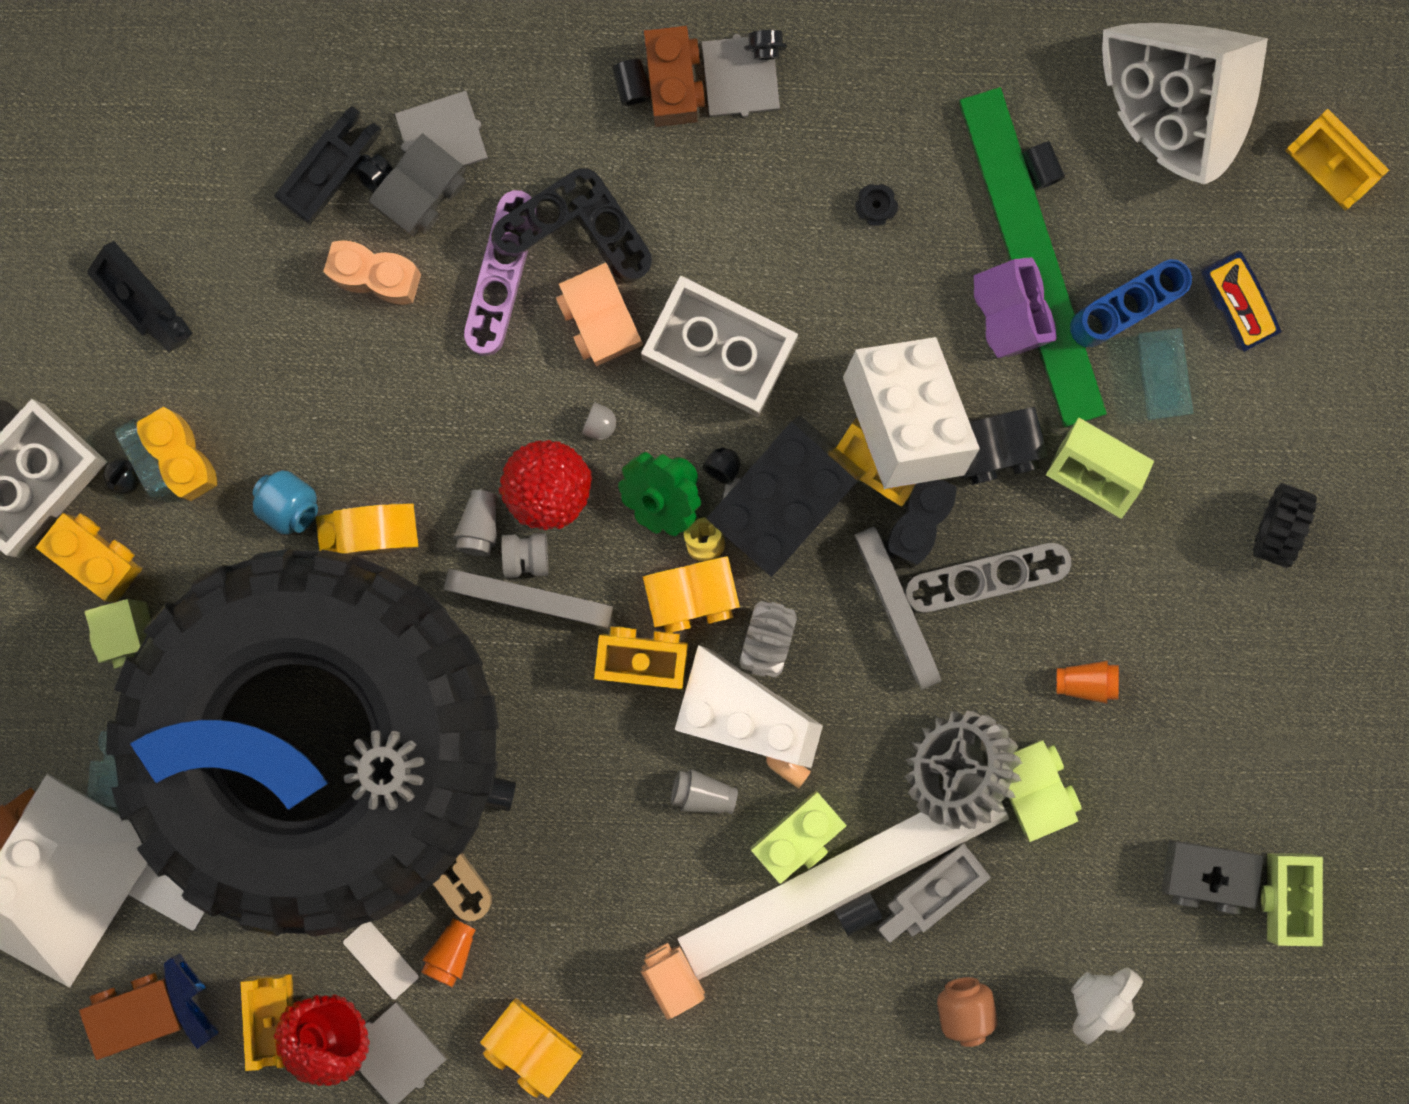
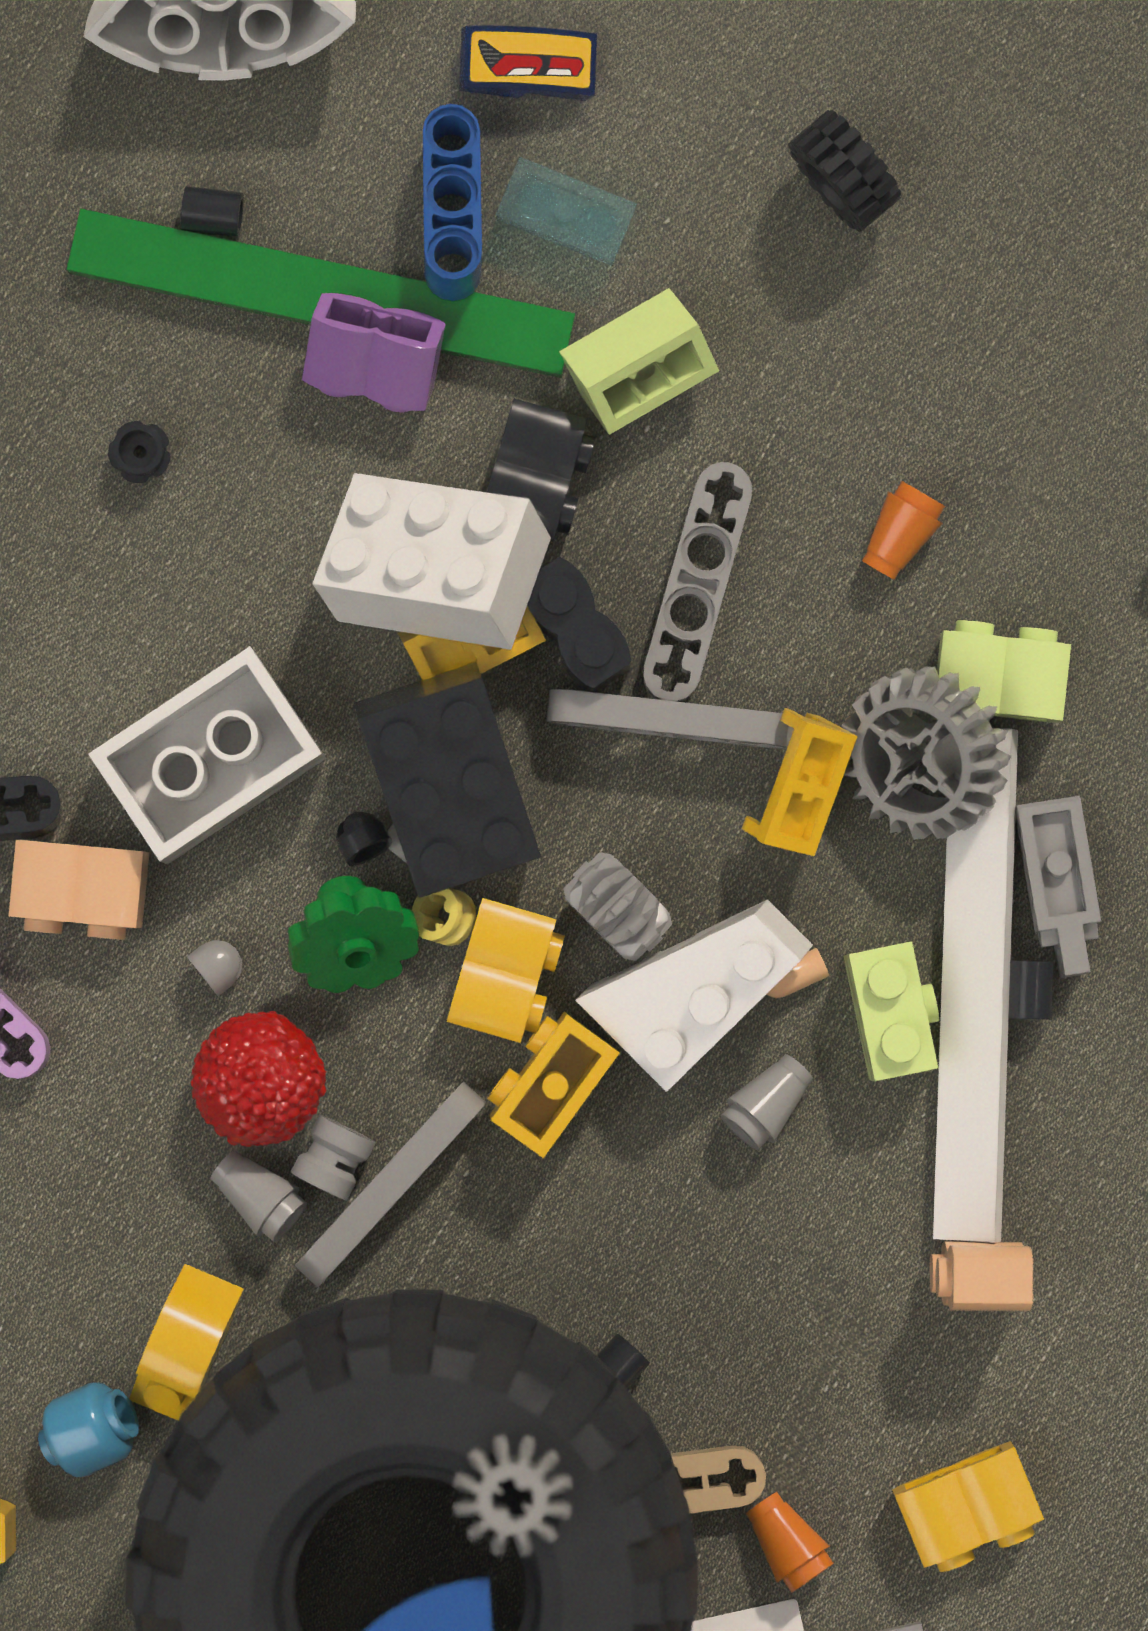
camera: 65 degrees left, 0 degrees up
none -> yellow hinge [742,708,858,856]

